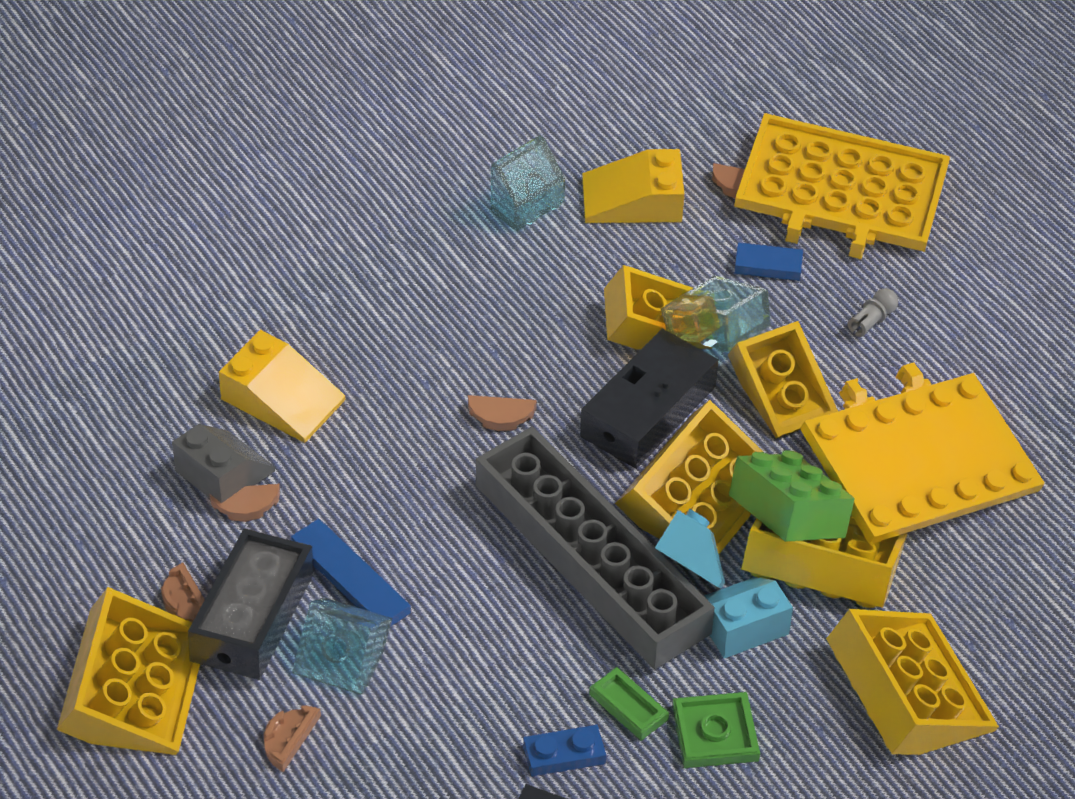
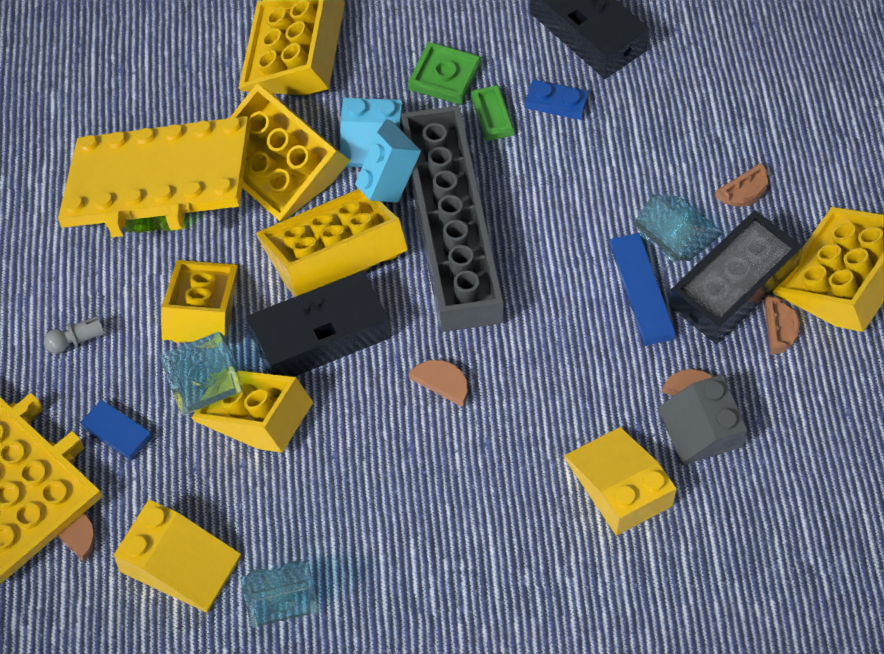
camera: 150 degrees left, 10 degrees up
clear yellow brick [661,294,721,342] -> none
bright green brick [729,450,855,542] -> none

